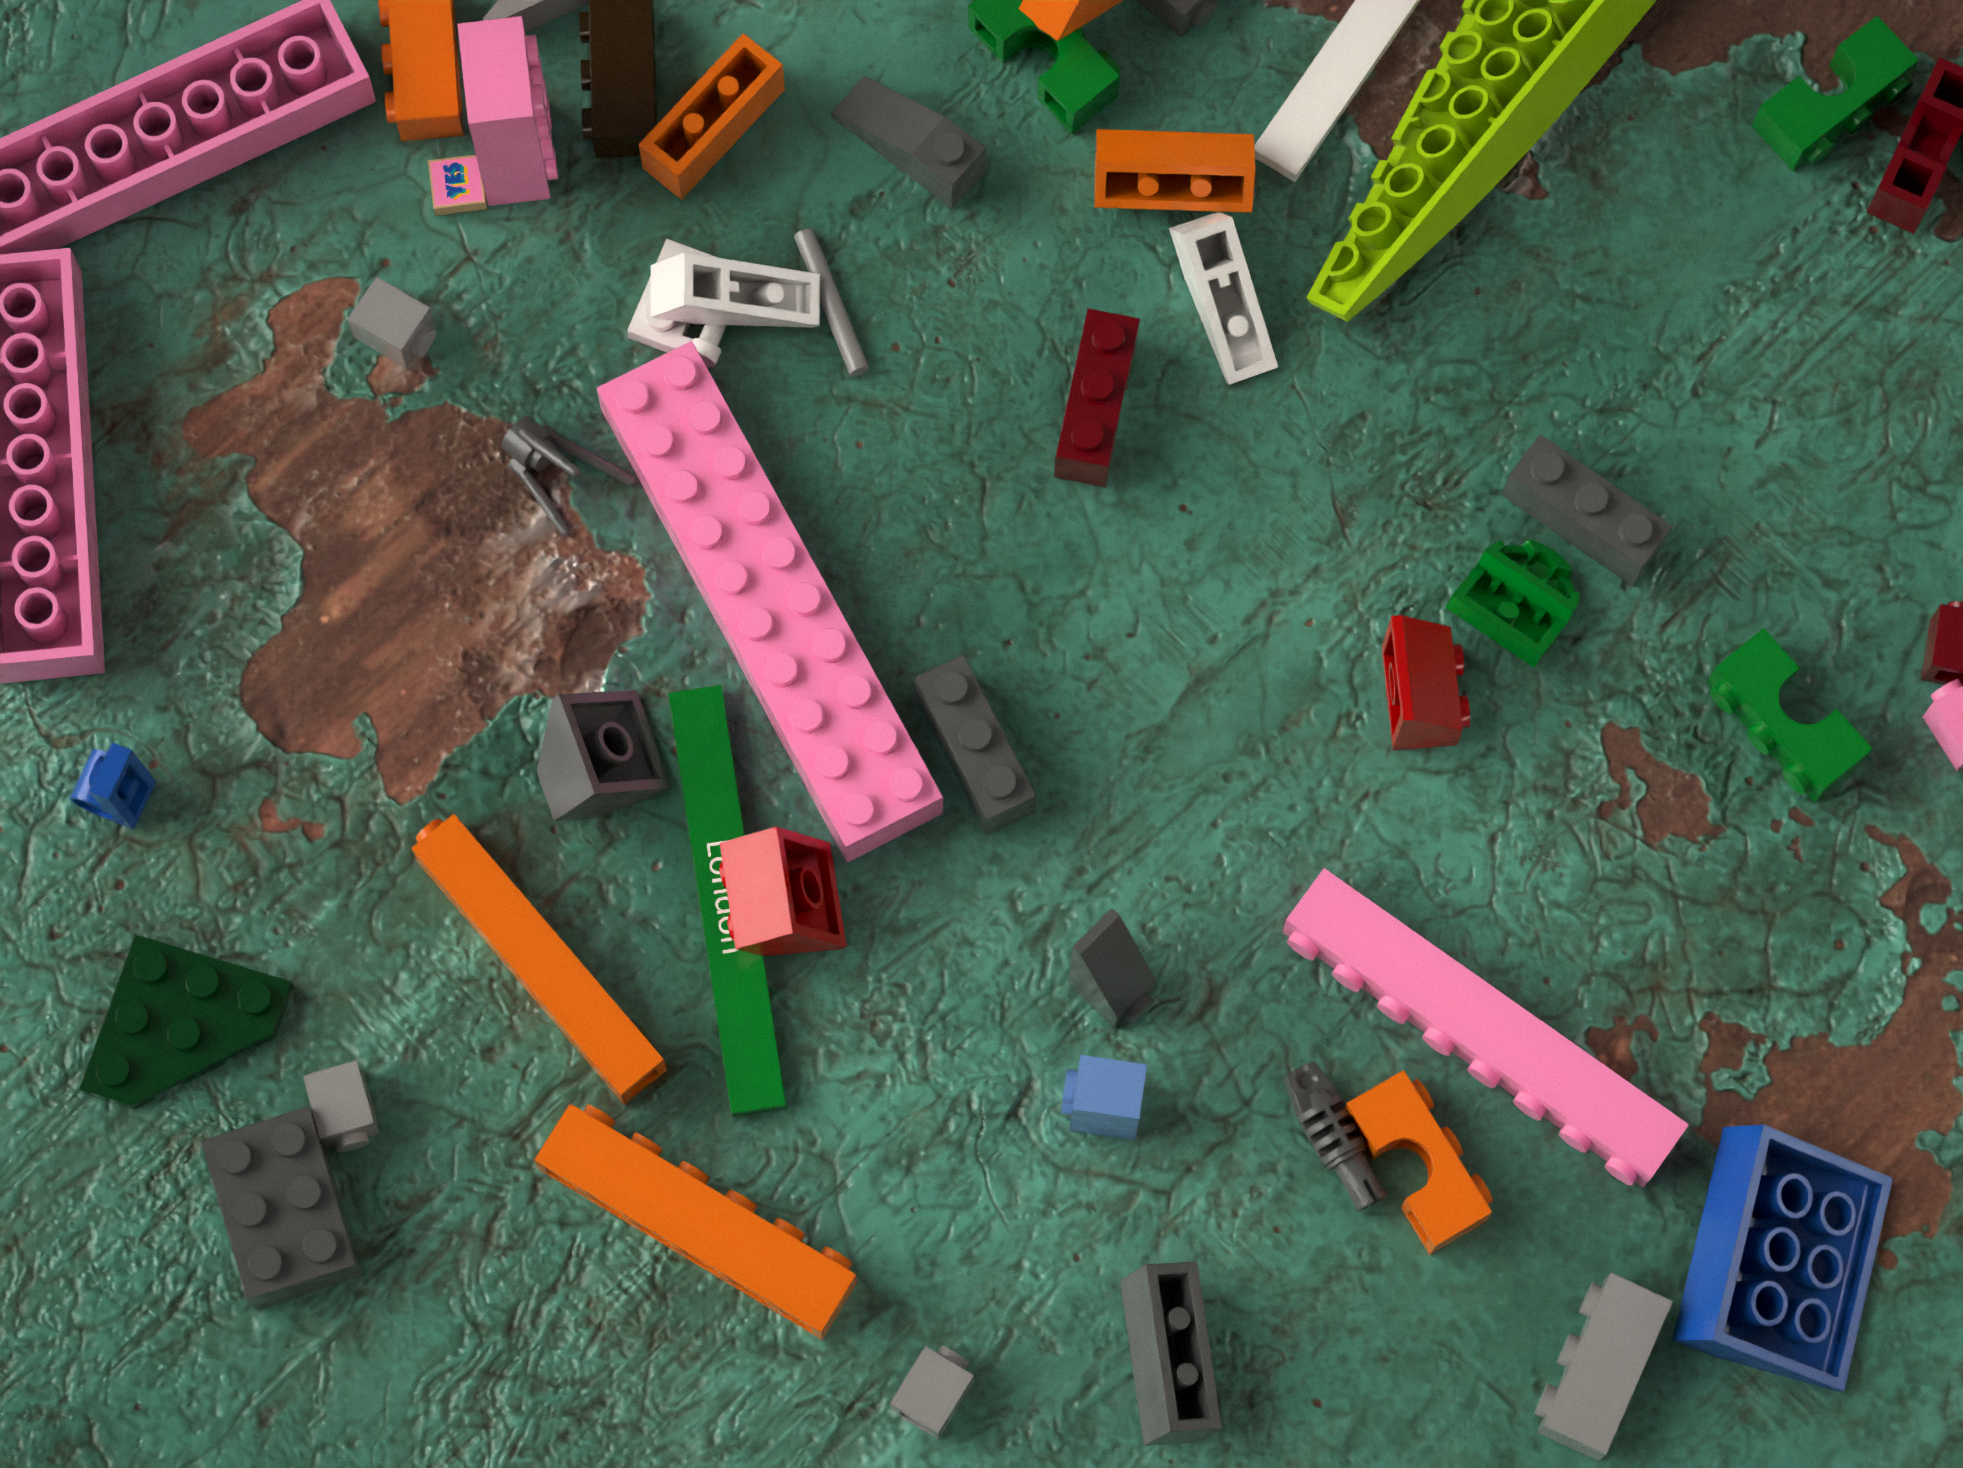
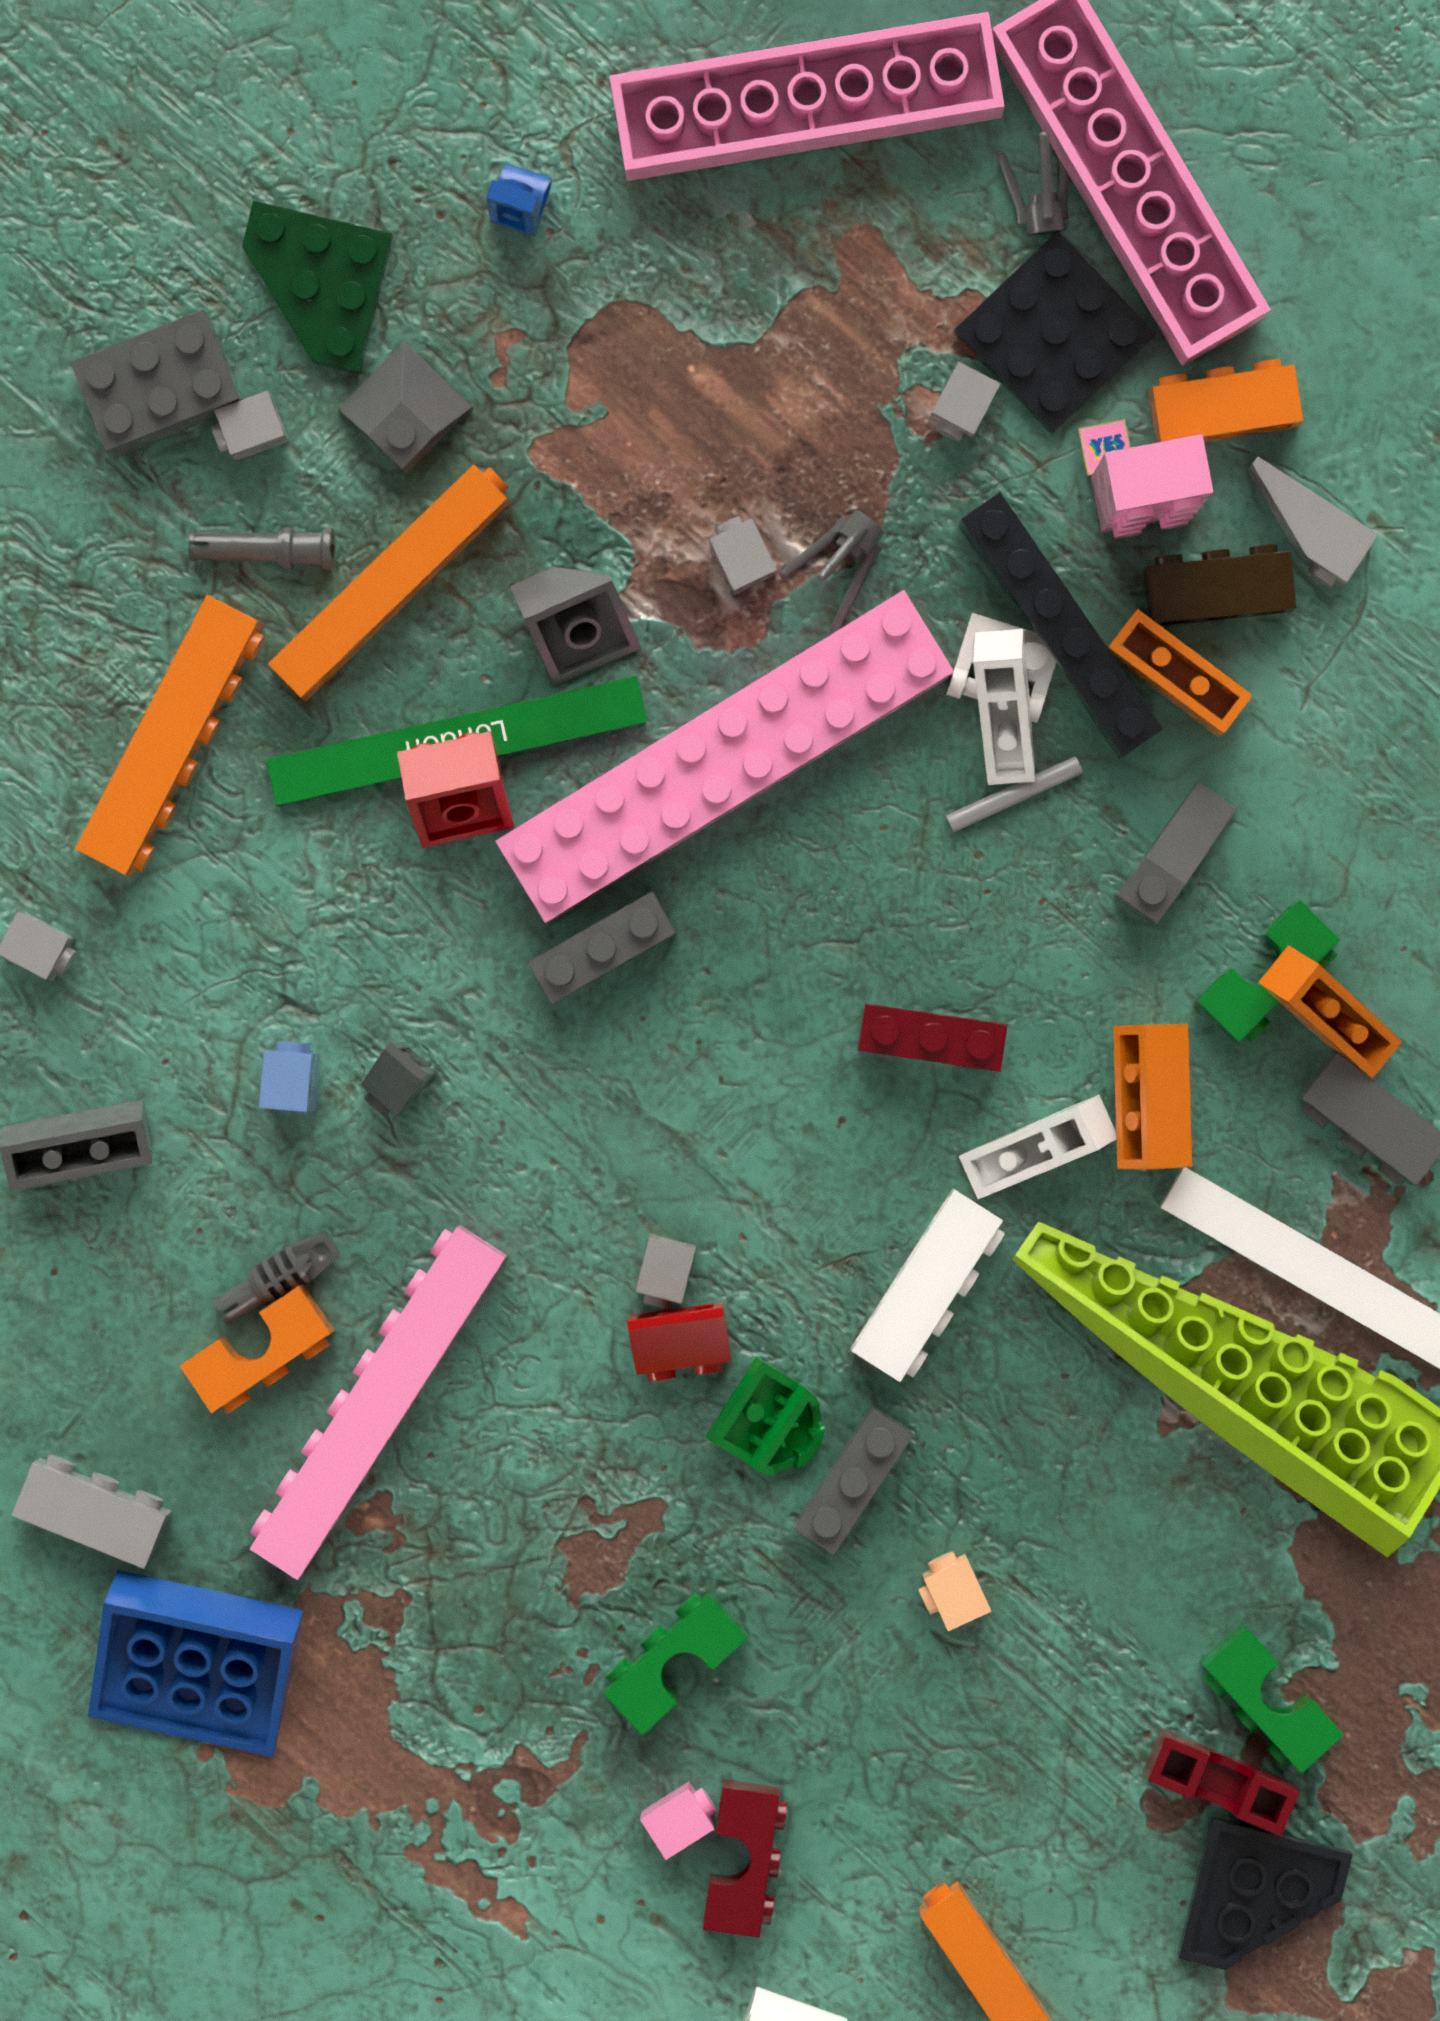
camera: 85 degrees right, 15 degrees up
none -> dark grey pin [188,527,336,571]
none -> dark grey slope [338,341,473,476]
none -> light grey brick [635,1234,696,1309]
none -> light grey brick [709,516,777,595]
none -> white brick [851,1188,1005,1382]
none -> light nougat brick [918,1551,991,1631]
none -> black plate [954,231,1156,435]
none -> black arch [958,492,1163,760]
none -> dark grey plant [997,132,1069,235]

